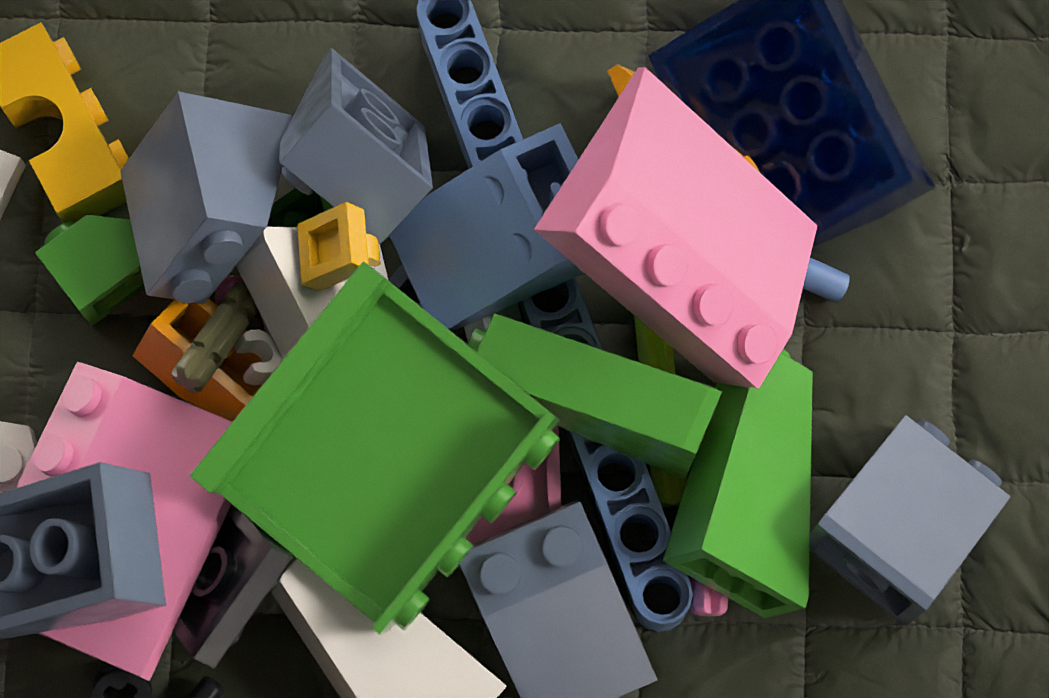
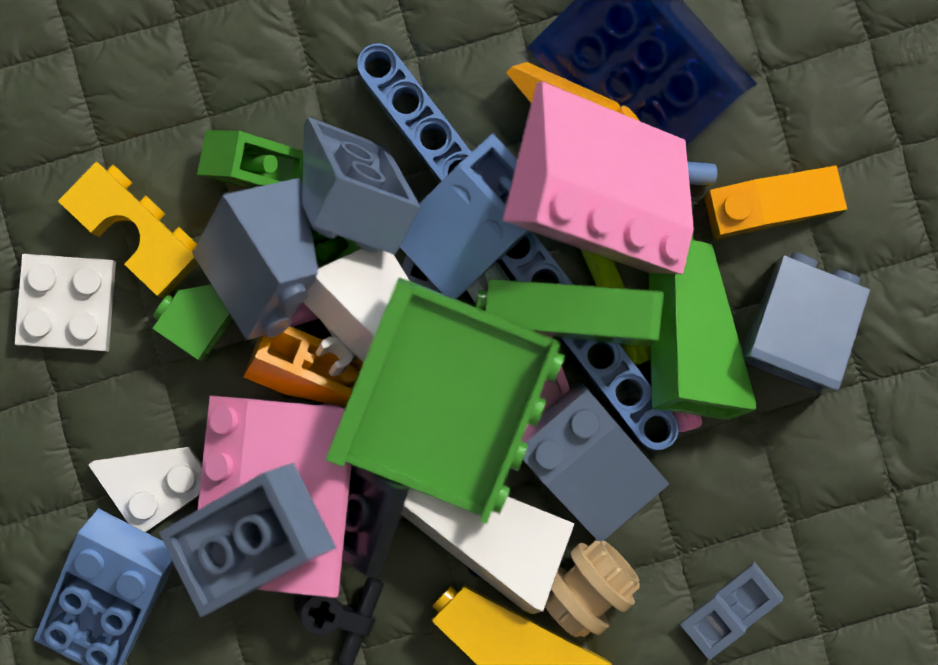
camera: 20 degrees left, 10 degrees up
olive axle [172,281,259,393] -> none
yellow tile [297,202,381,291] -> none
none -> bright green slope [197,130,303,188]
none -> light orange slope [704,166,847,241]

